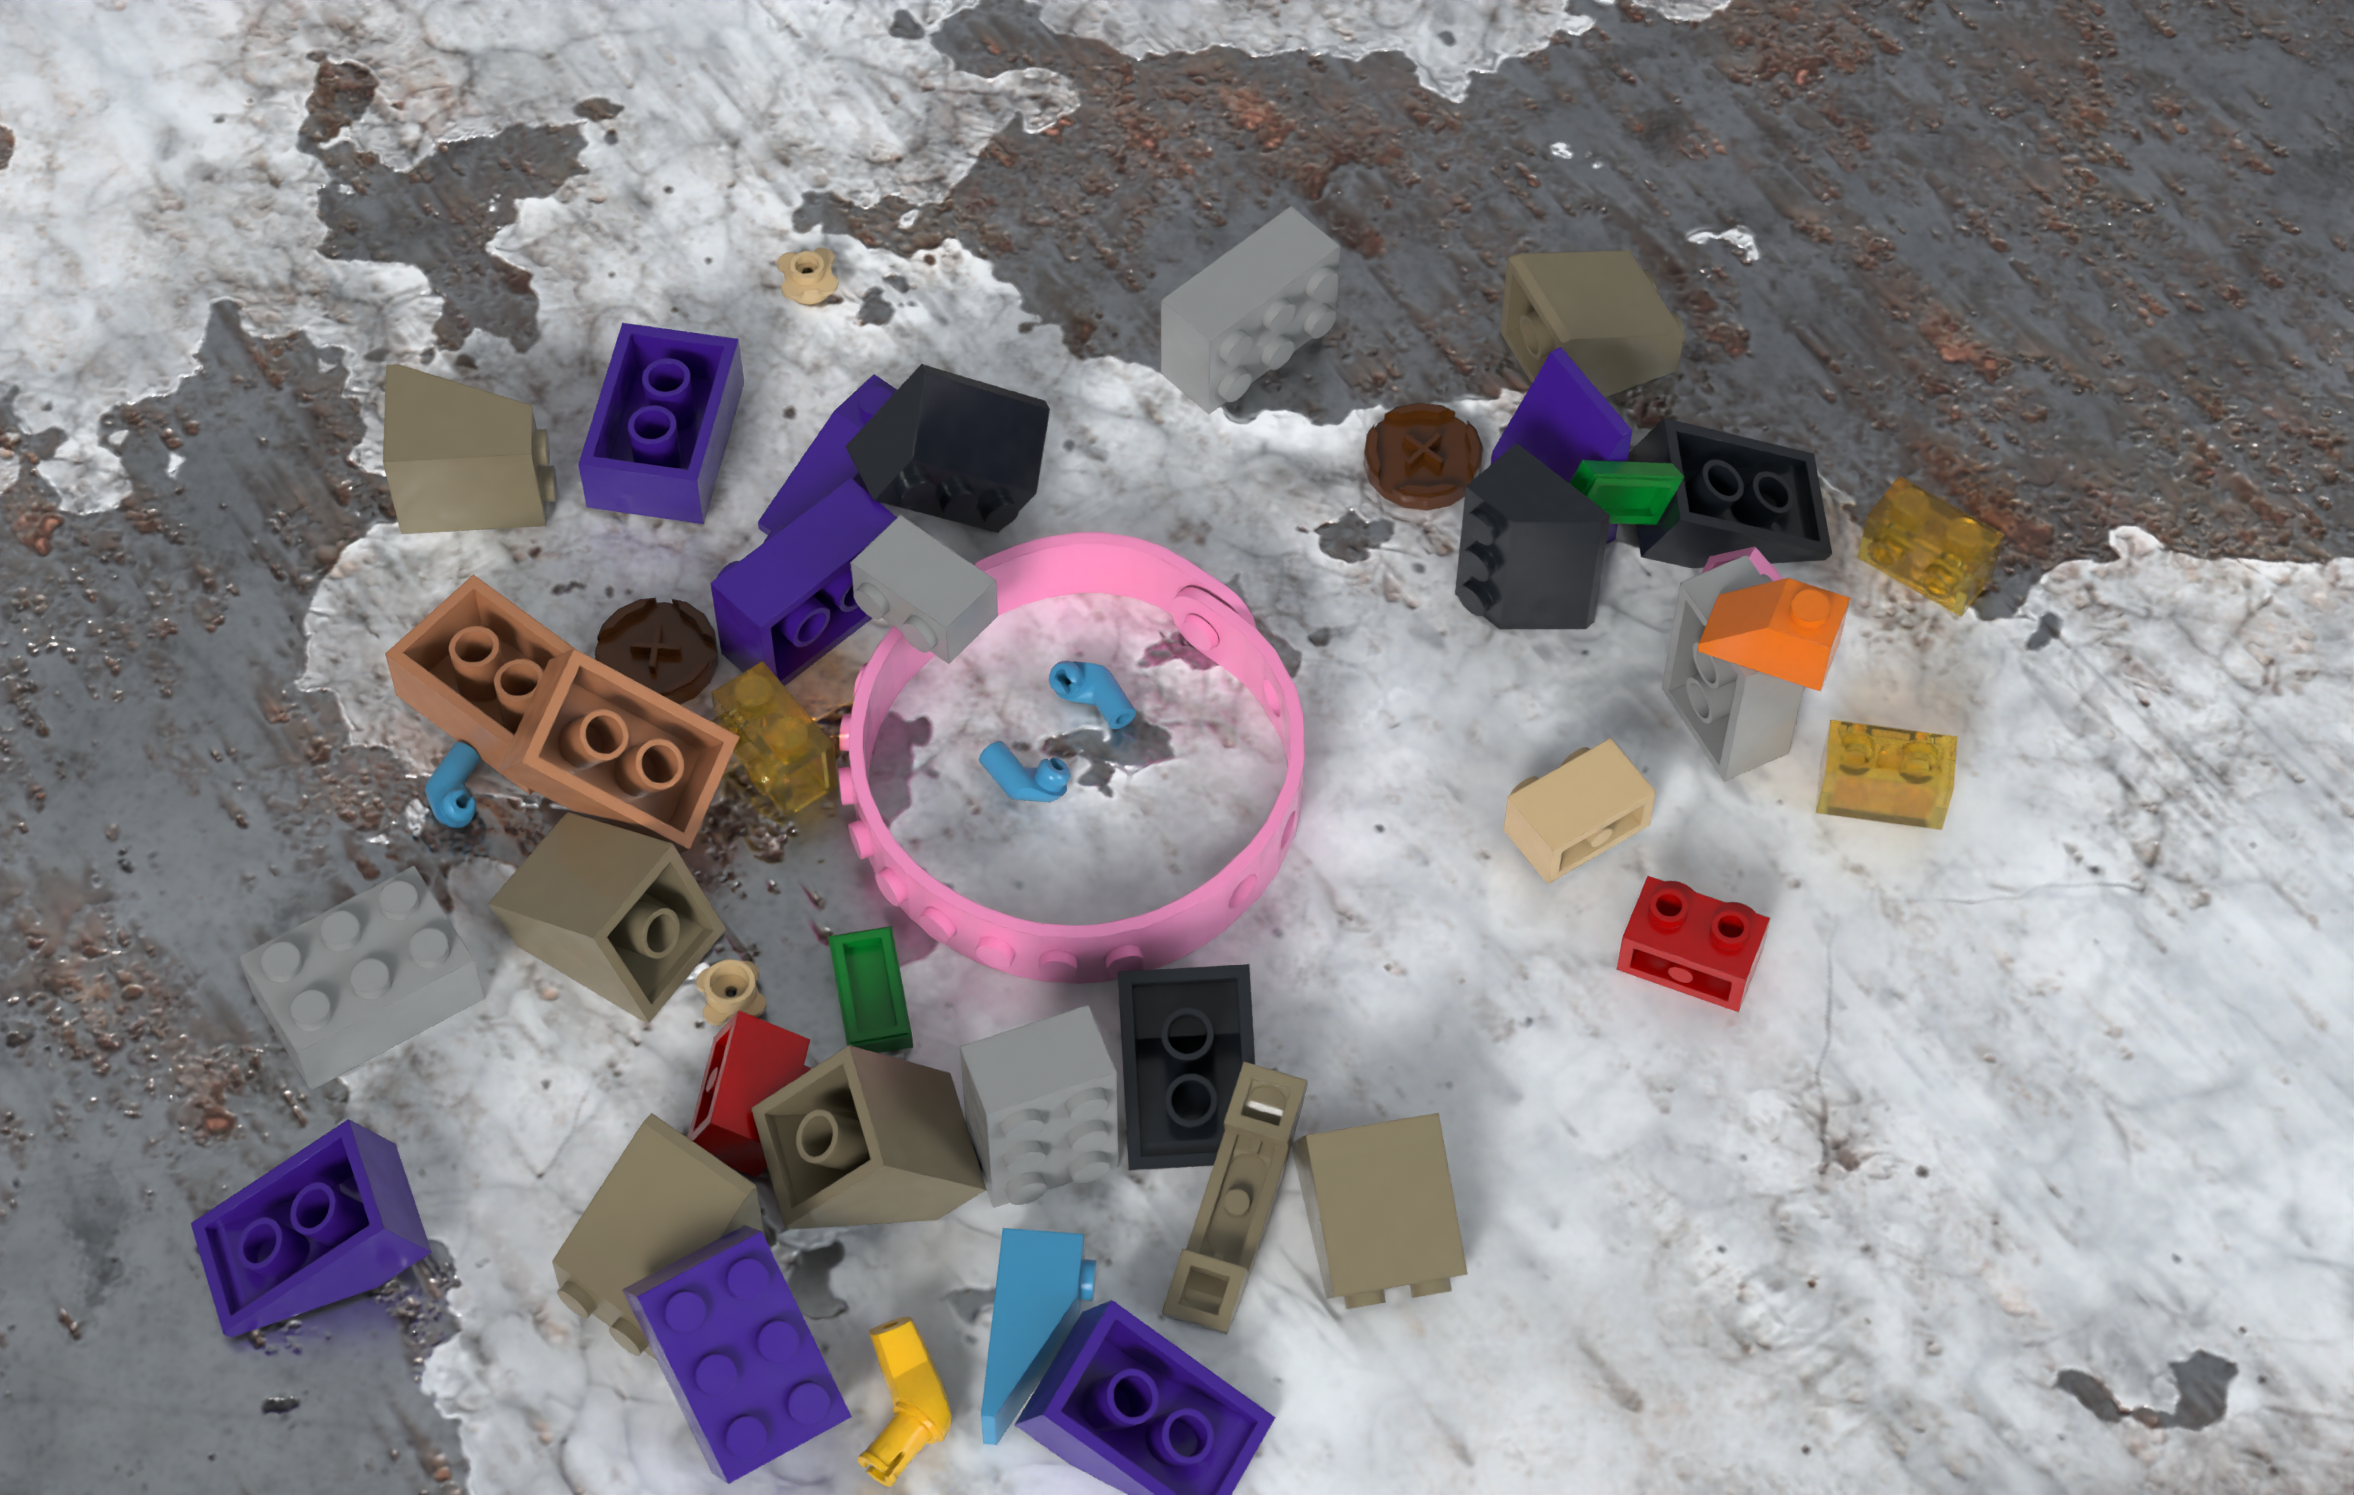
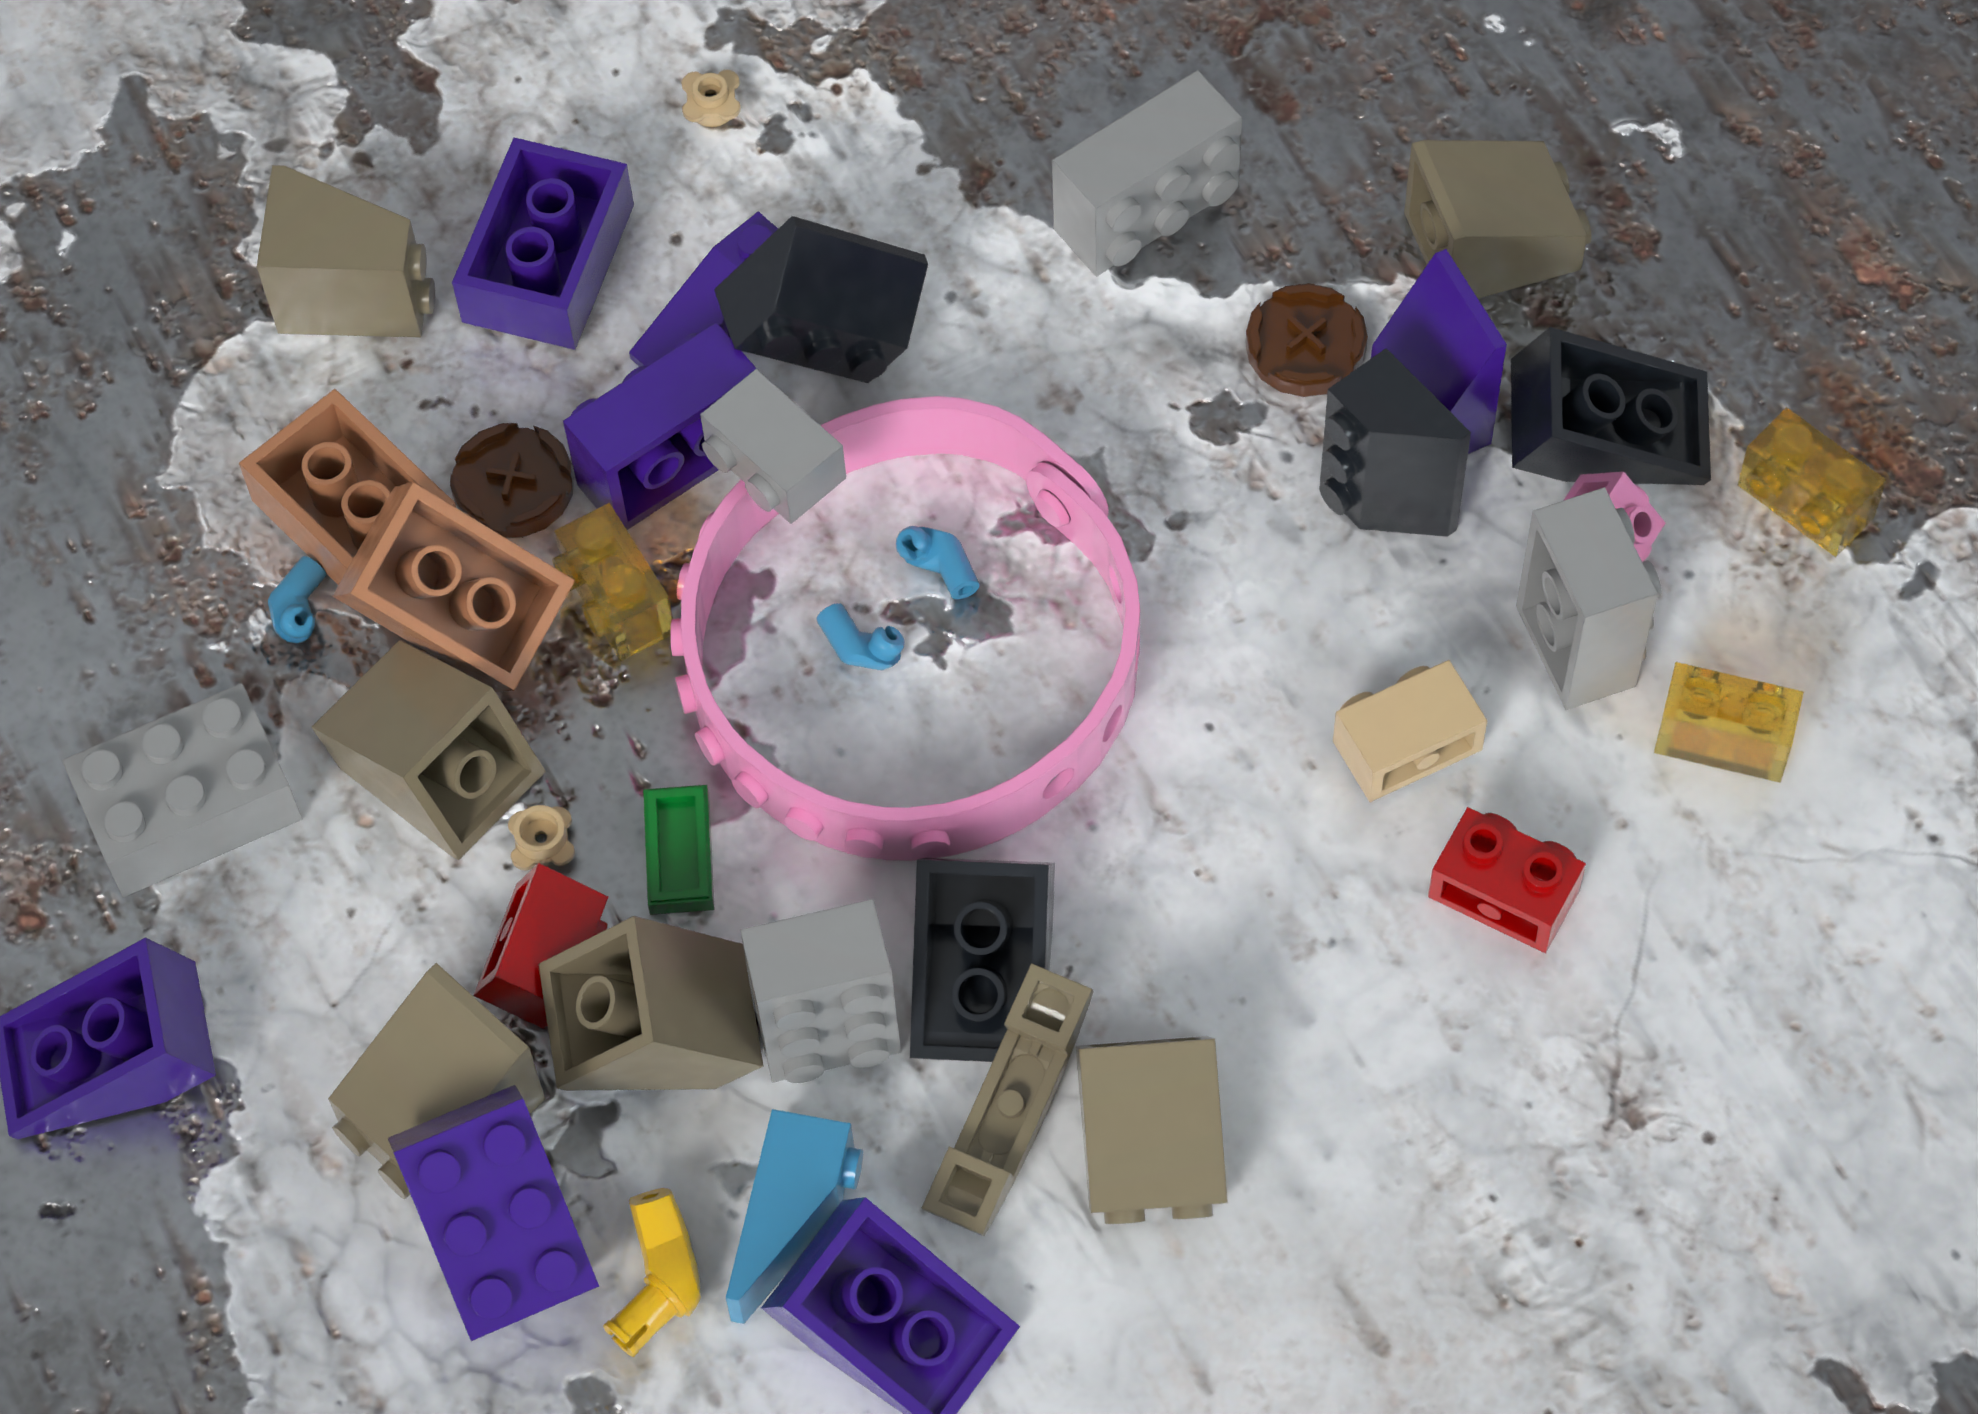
camera: 10 degrees right, 5 degrees up
green tile [1570,460,1684,525] -> none
orange slope [1697,578,1850,692] -> none

